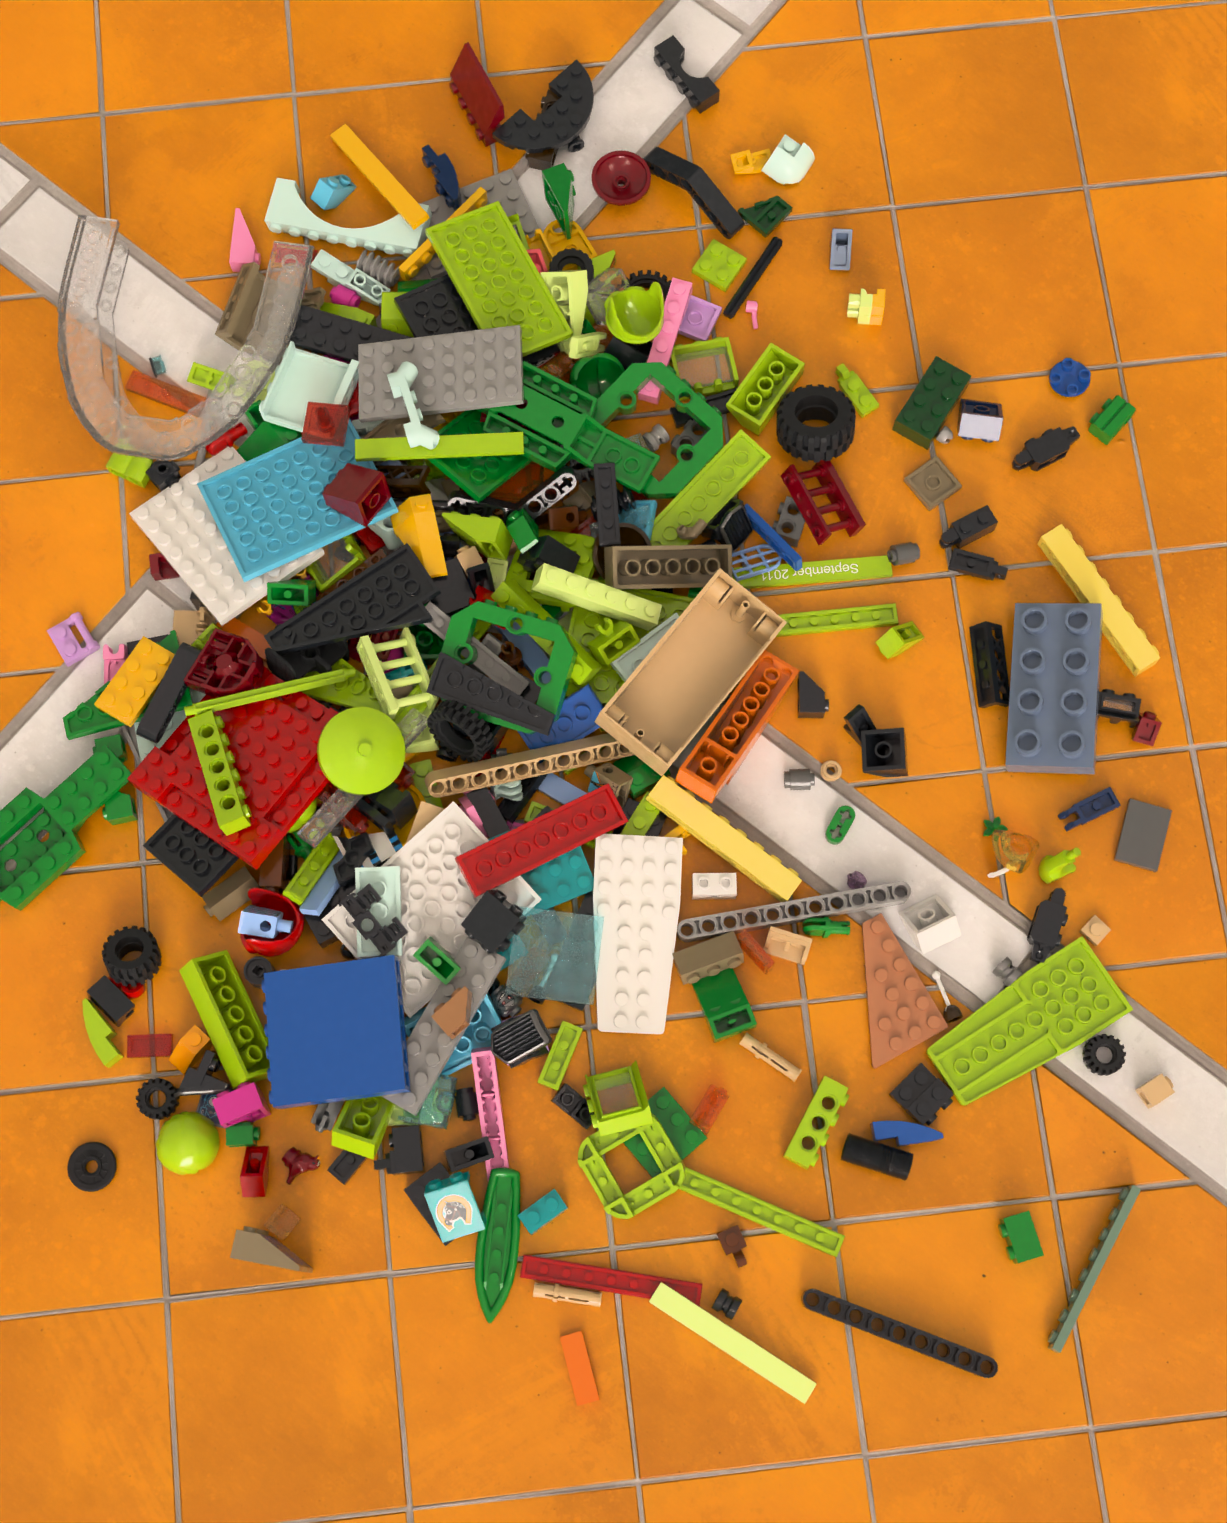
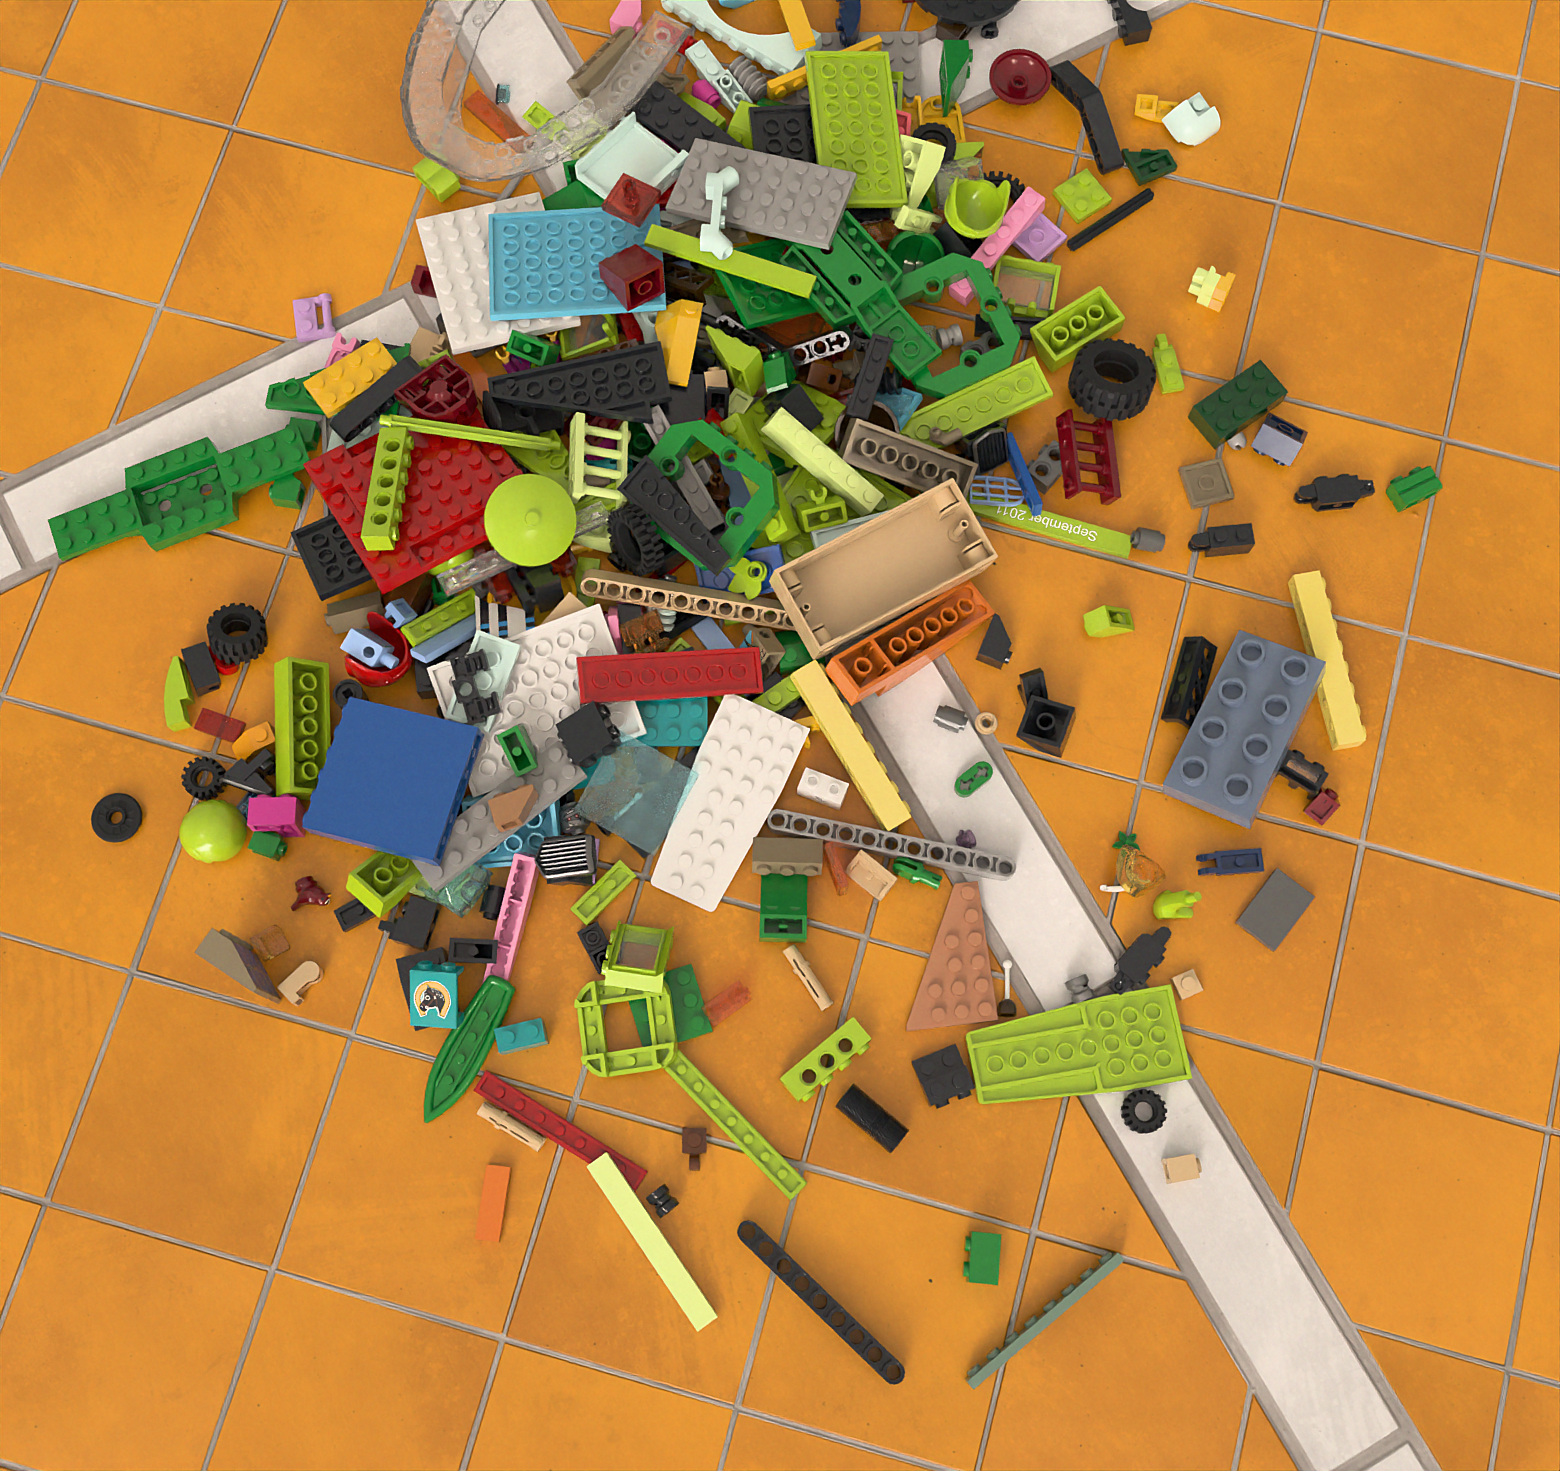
camera: 20 degrees right, 0 degrees up
black brick [145,457,181,492] -> none
red arm [205,422,248,456] -> none
red slope [240,1146,269,1197] -> none
dark grey hinge [311,1101,344,1133] -> none
black tile [333,832,375,887] -> none
bright pink hand [746,301,758,330] -> none
lime tile [776,603,898,637] -> none
sand blue slope [829,228,853,270] -> none
blue slope [870,1121,944,1147] -> none
white slope [898,894,961,954] -> none
black hinge [948,548,1008,580] -> none
blue dish [1049,358,1091,397] -> none
none -> tan leg [277,961,324,1007]
none -> medium blue tile [385,598,417,628]
none -> clear orange plate [618,609,670,654]
none -> lime plate [728,558,768,600]

